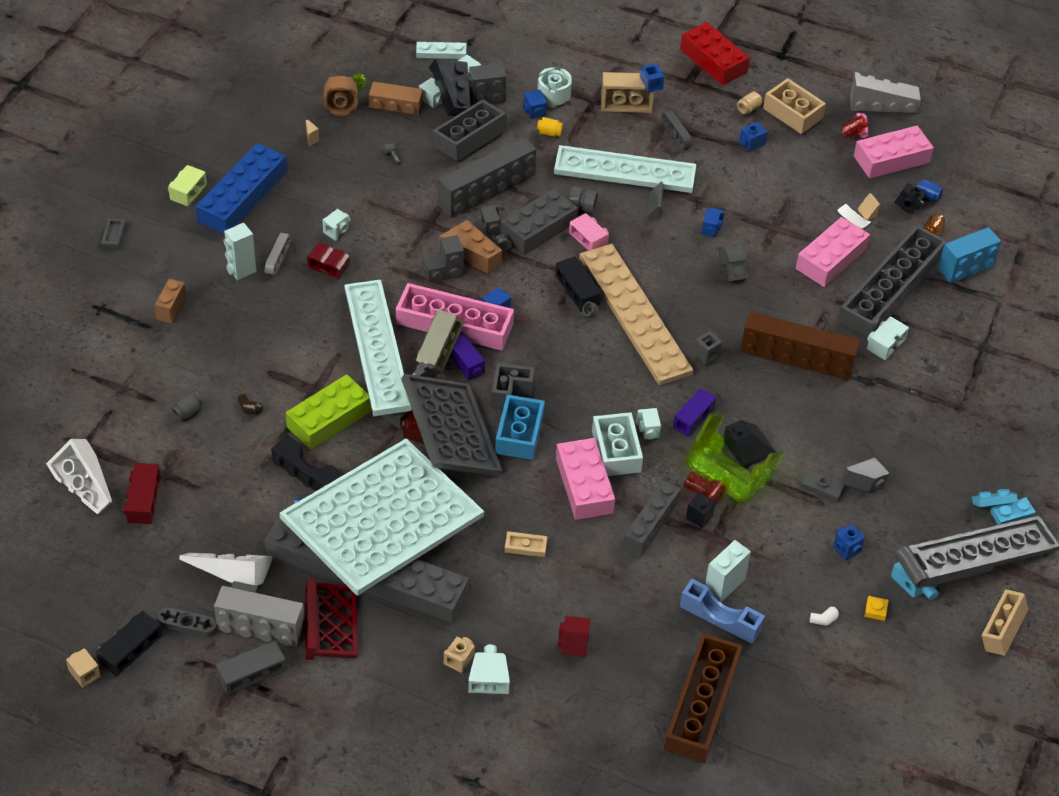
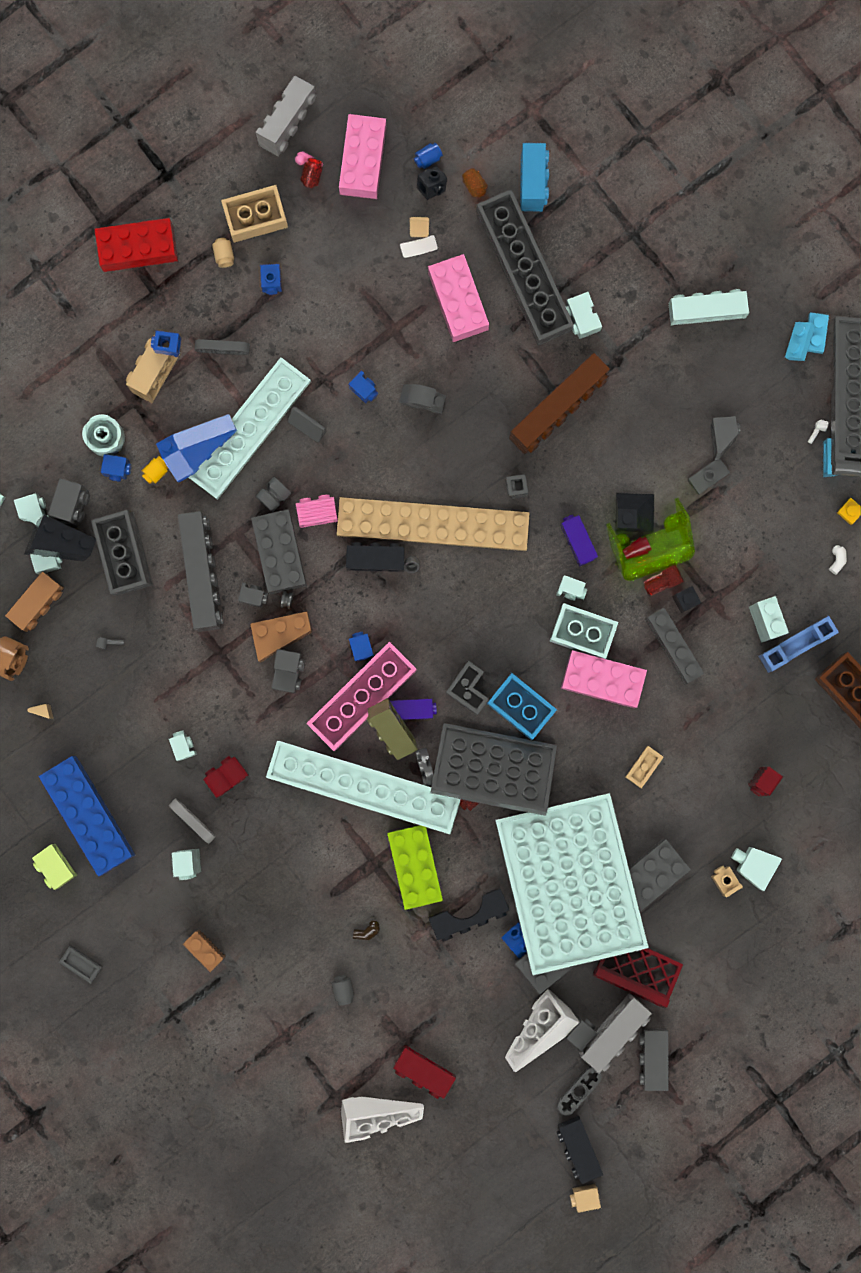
camera: 60 degrees left, 35 degrees up
blue brick [833,524,865,560] -> none
none -> wedge [156,414,237,483]
none -> dark red cone [622,536,652,560]
none -> light aqua brick [669,289,749,325]

